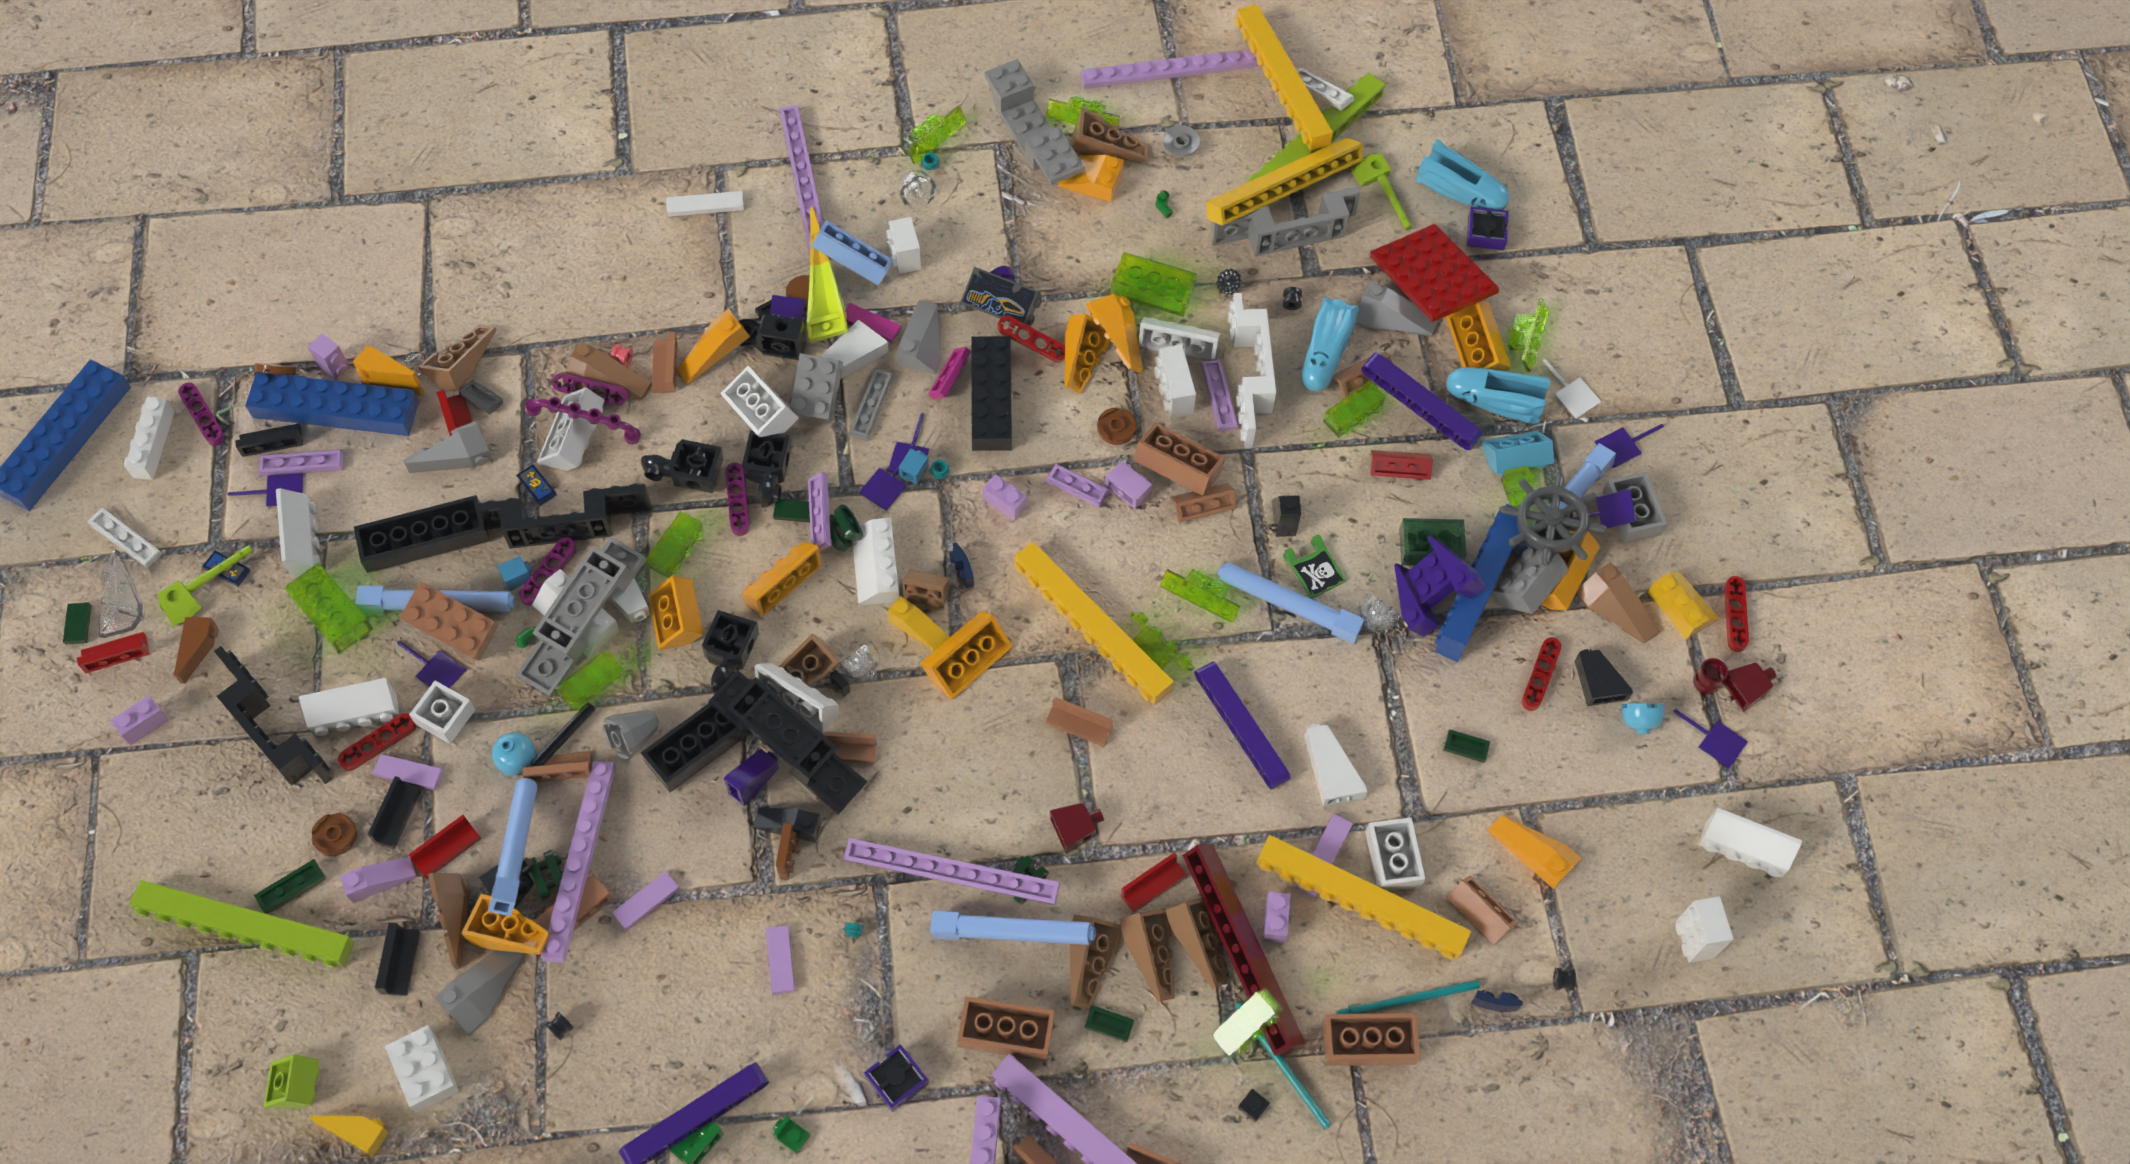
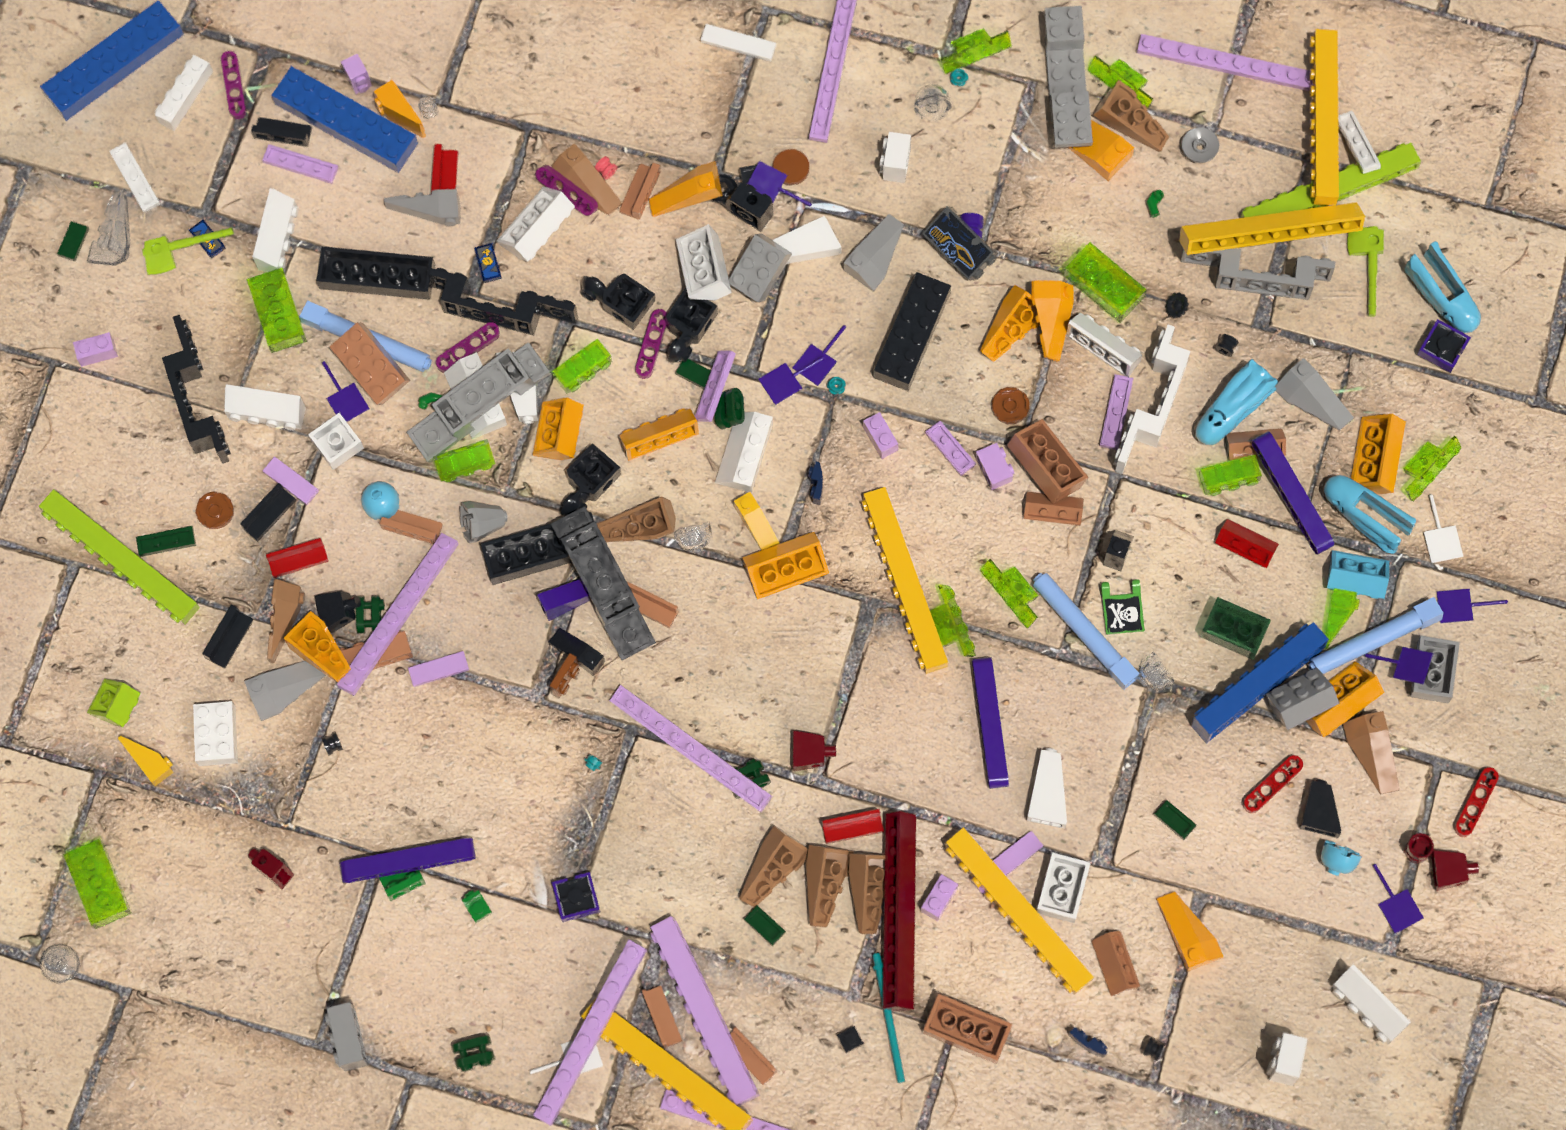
camera: 30 degrees right, 10 degrees up
red panel [77,632,150,673] -> none
dark orange slope [174,617,219,683] -> none
dark purple piece [227,473,303,507] -> none
dark orange tile [254,363,297,375] -> none
red beam [338,713,416,771] -> none
lavender slope [340,857,417,903] -> none
medium nougat wedge [418,325,496,391] -> none
dark grey tile [459,380,503,414] -> none
light blue brick [488,778,538,916] -> none
dark azure brick [497,556,533,591] -> none
magenta bar [525,397,641,445] -> none
black axle [531,702,595,767] -> none
white slope [754,663,839,734] -> none
lavender tile [766,925,795,995] -> none
neon yellow plate [806,206,848,343] -> none
light blue brick [811,220,893,285] -> none
black plate [829,669,850,697] -> none
dark pink tile [845,303,901,343] -> none
light grey tile [849,368,894,441] -> none
dark azure brick [898,448,929,485] -> none
medium nougat slope [902,569,950,609] -> none
dark pink plate [928,347,971,399] -> none
light blue brick [930,911,1096,945] -> none
nougat brick [957,996,1055,1062] -> none
red beam [997,316,1065,362] -> none
nougat panel [1046,697,1113,747] -> none
white brick [1154,344,1196,419] -> none
clear neon green brick [1212,988,1283,1056] -> none
teal bar [1336,980,1480,1014] -> none
red plate [1370,223,1499,323] -> none
dark purple wedge [1394,536,1486,637] -> none
dark grey piece [1499,474,1607,566] -> none
yellow slope [1647,572,1719,640] -> none

